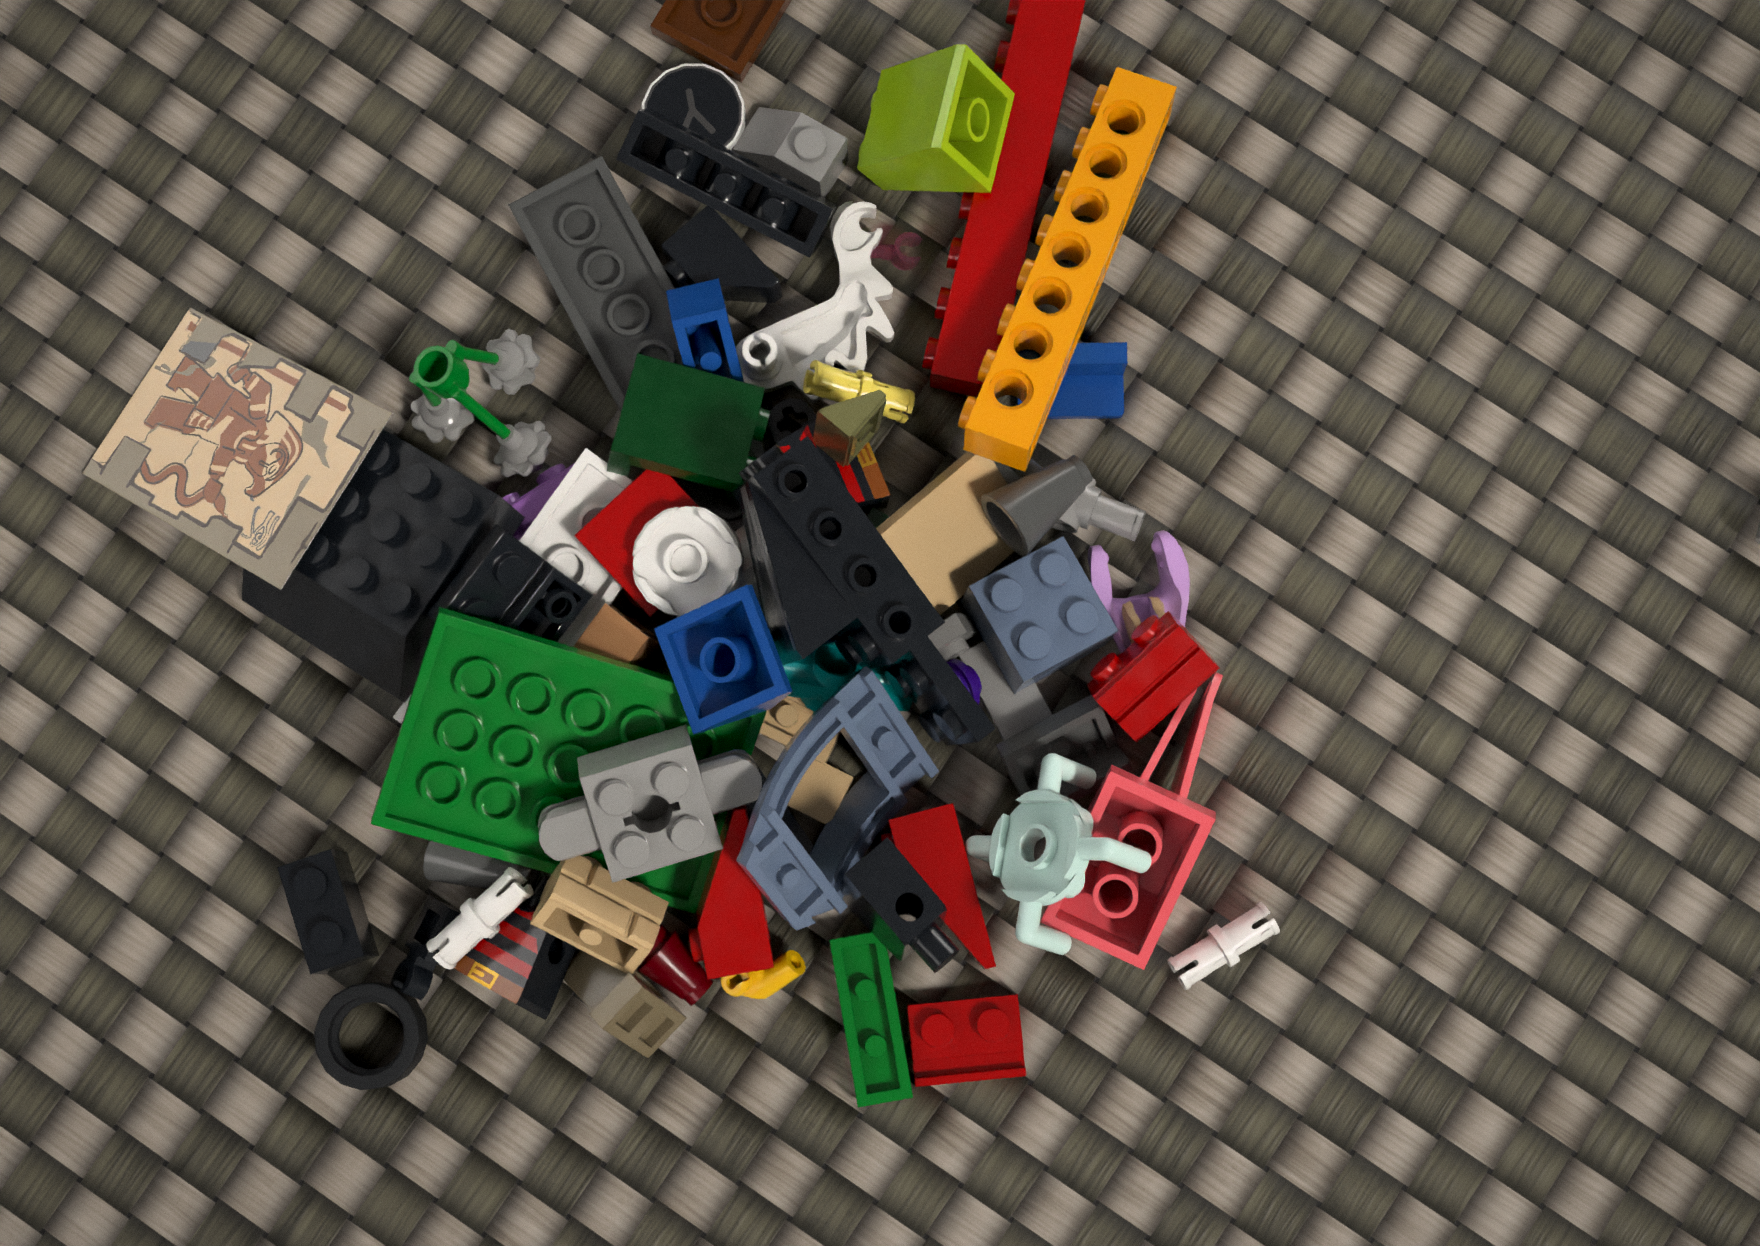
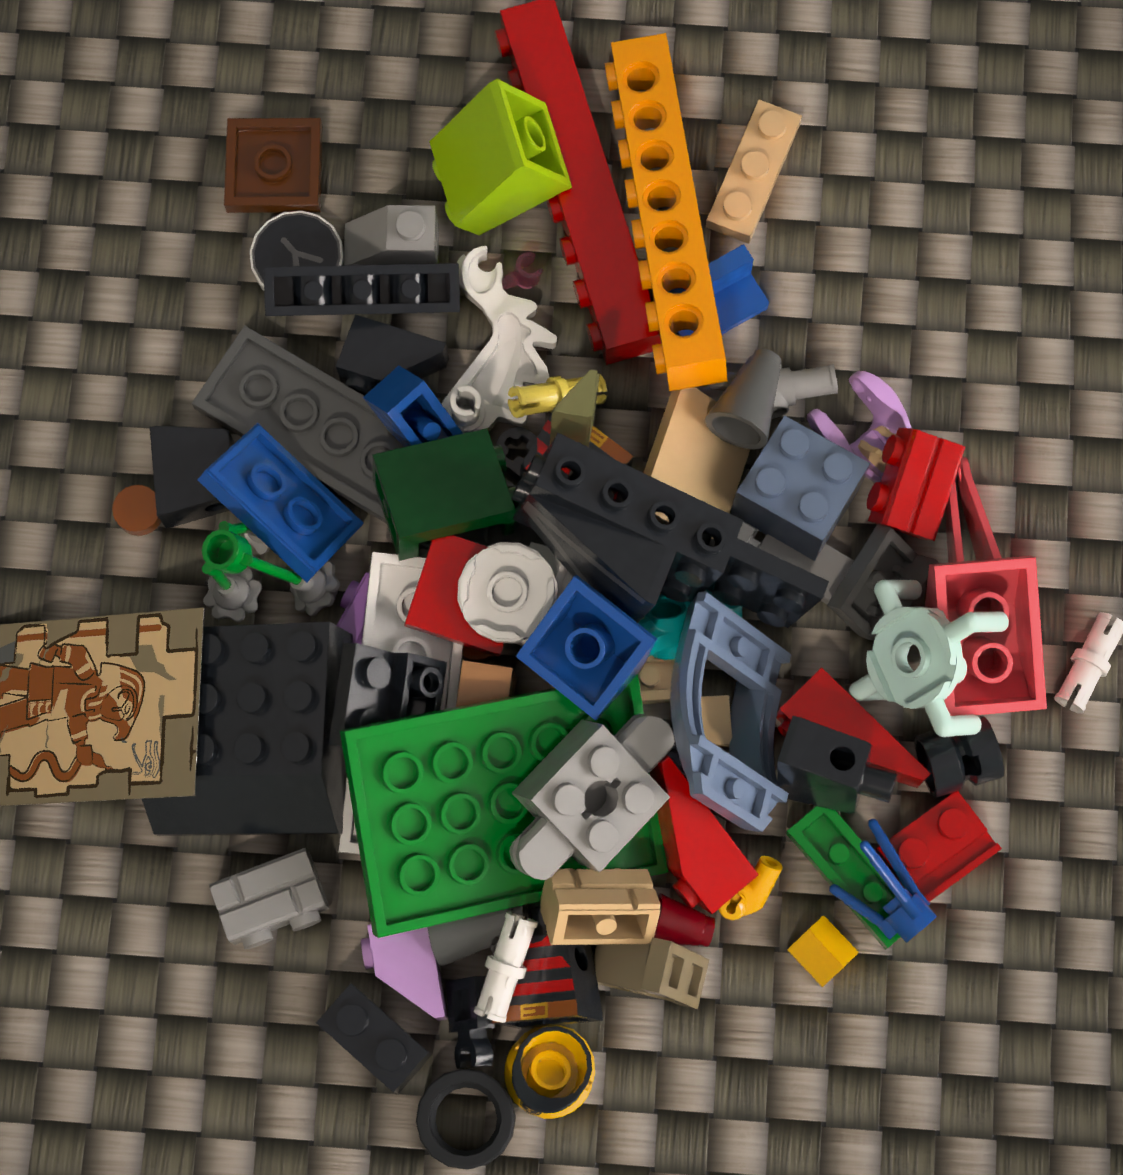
camera: 30 degrees left, 5 degrees down
none -> dark orange tile [112,485,161,536]
none -> black torso [149,426,235,528]
none -> blue tile [197,423,364,583]
none -> light grey brick [209,848,330,949]
none -> lavender slope [361,924,448,1021]
none -> yellow piece [504,1025,595,1119]
none -> tan plate [706,100,802,244]
none -> yellow slope [787,915,859,987]
none -> blue plant [829,819,937,943]
none -> black wheel [914,715,1004,798]

